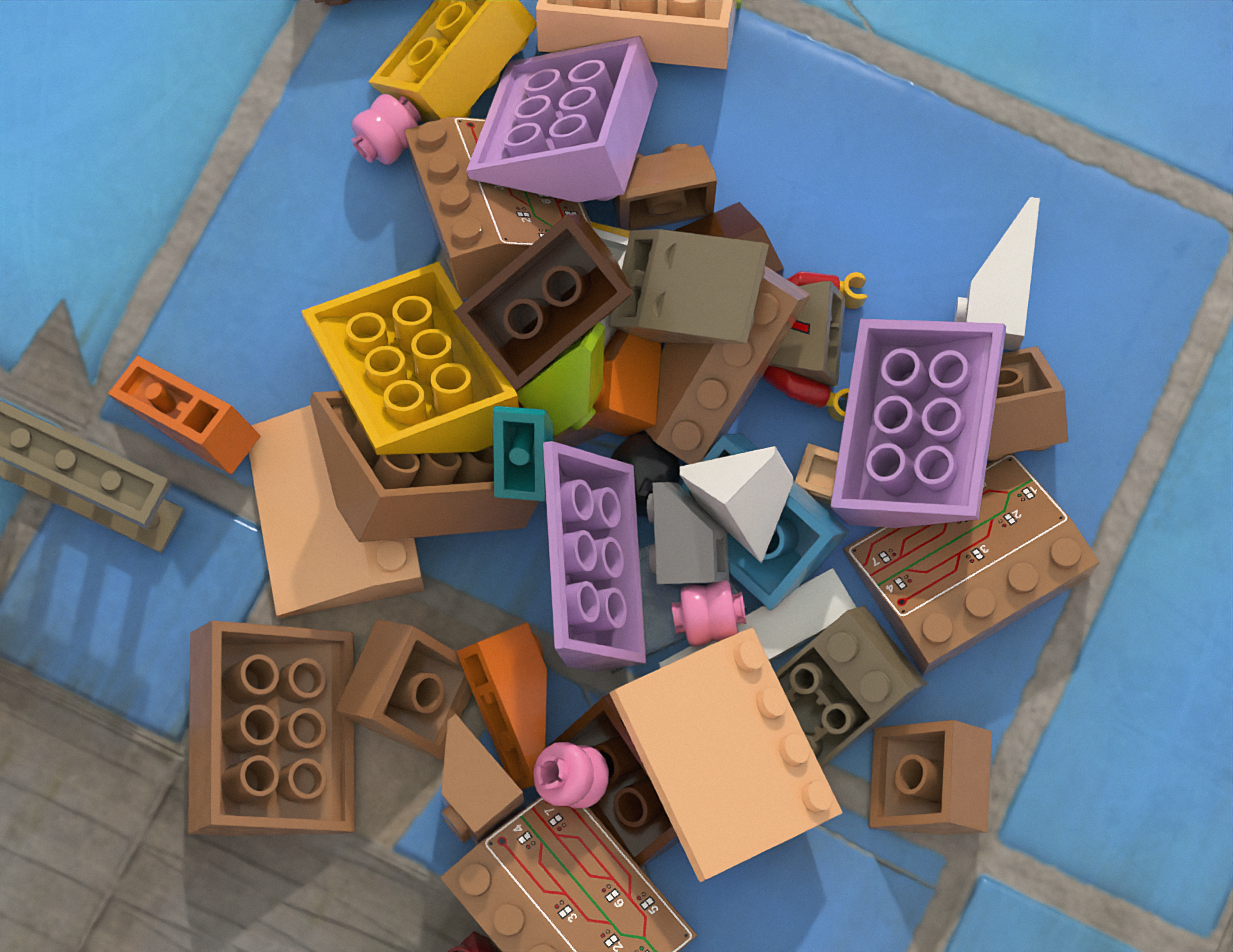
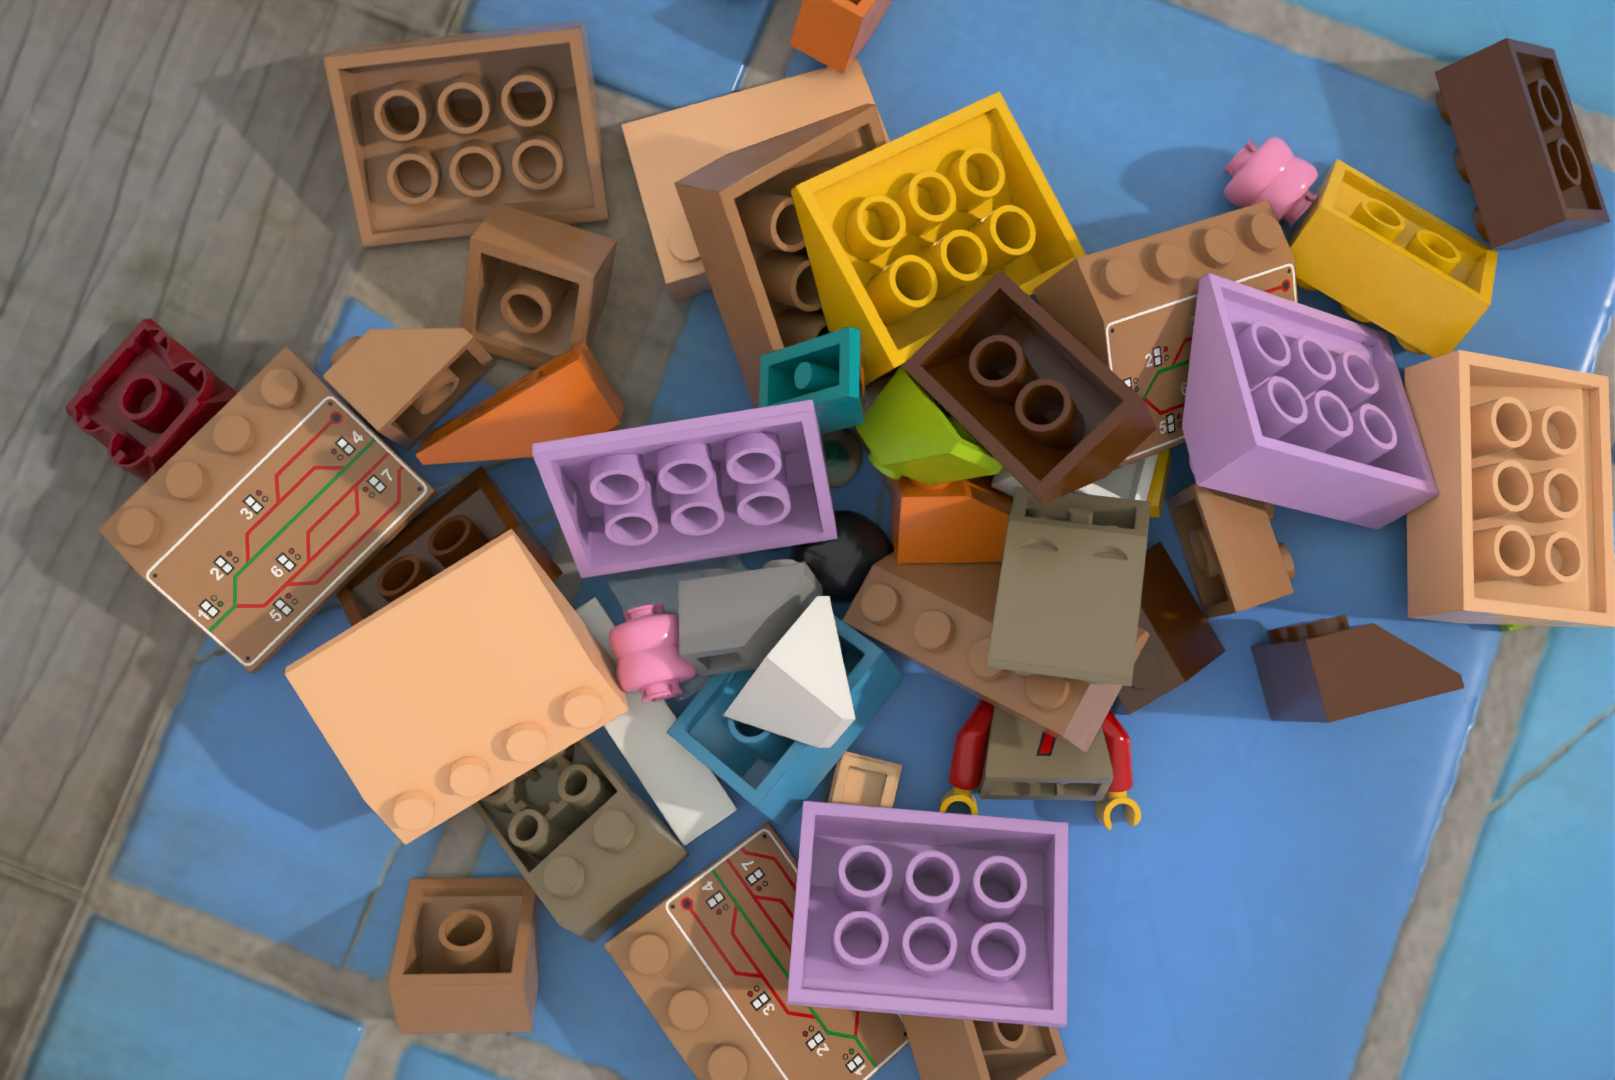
camera: 85 degrees right, 10 degrees up
bright pink piece [533,742,609,809] -> none
white slope [954,197,1040,351] -> none
none -> reddish brown slope [1251,614,1464,723]

